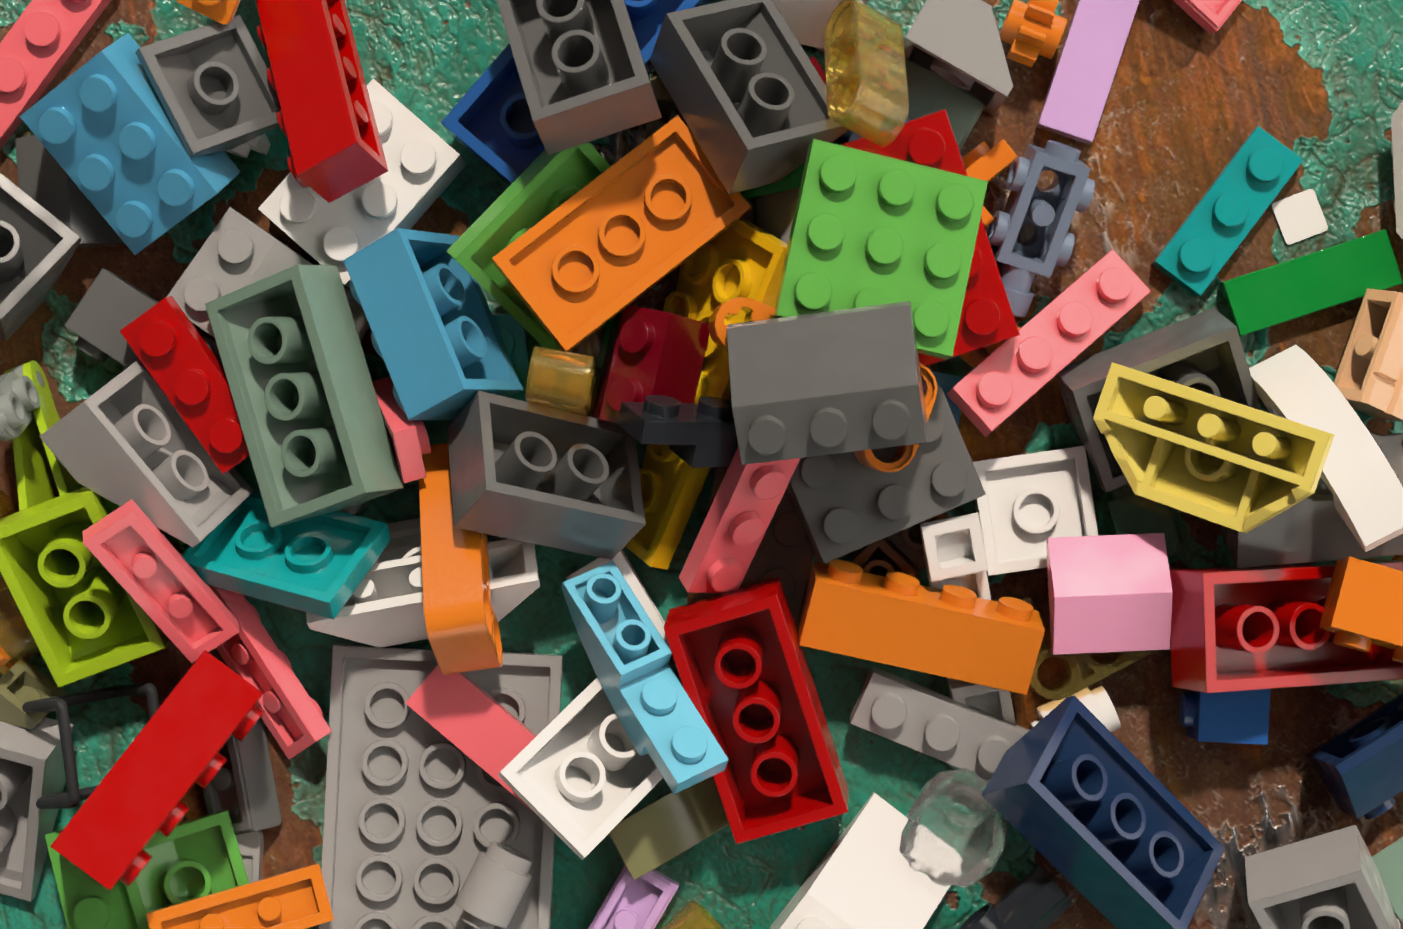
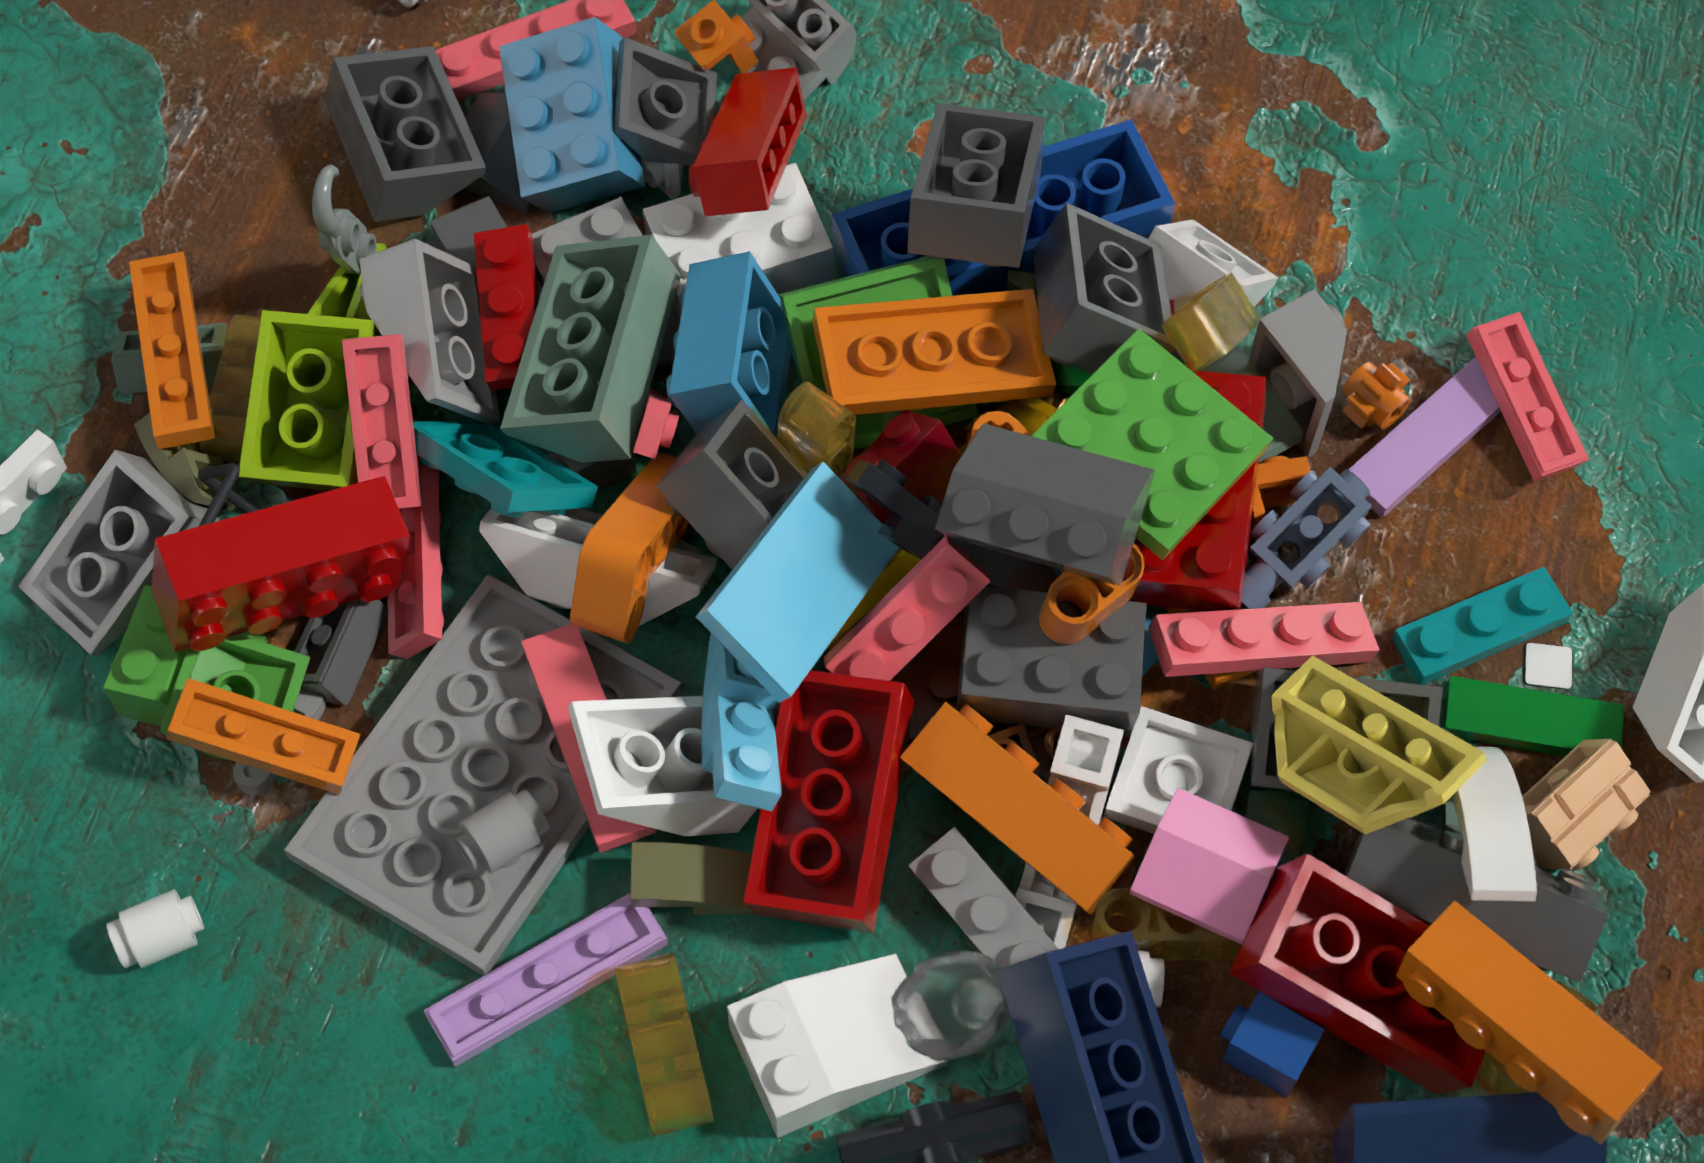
camera: 20 degrees right, 25 degrees down
none -> medium azure tile [696,462,899,703]

